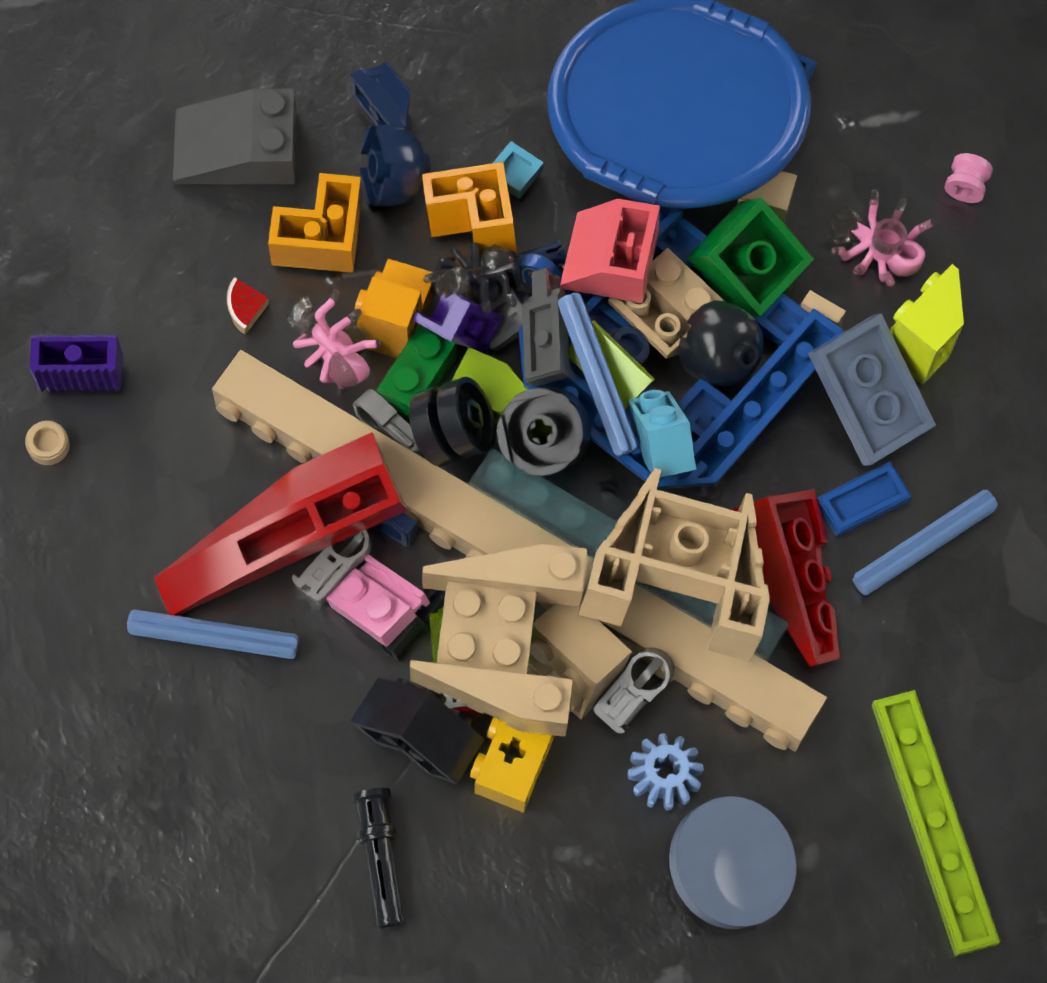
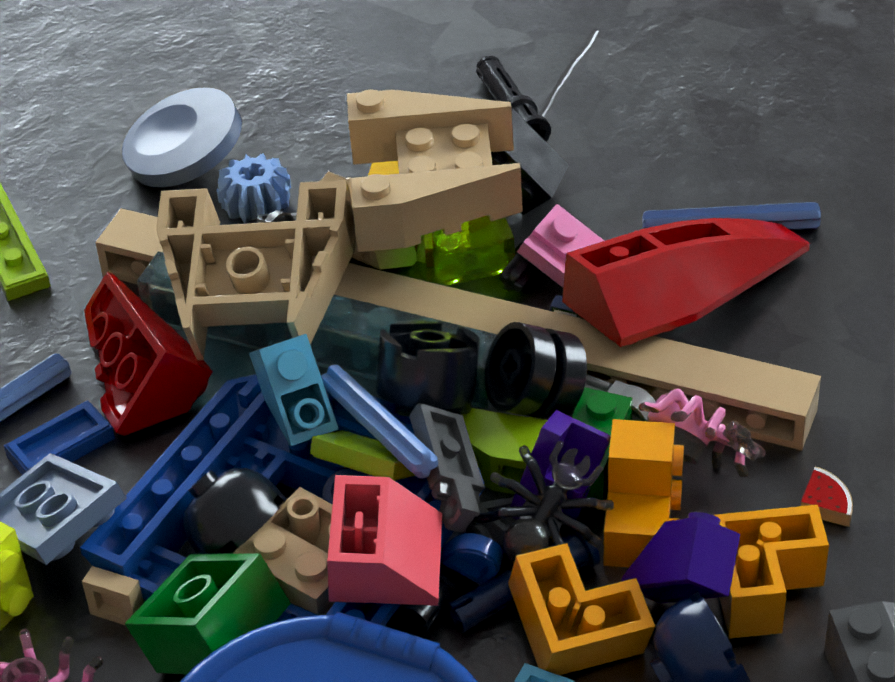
camera: 175 degrees right, 25 degrees down
none -> dark purple slope [621,512,740,604]

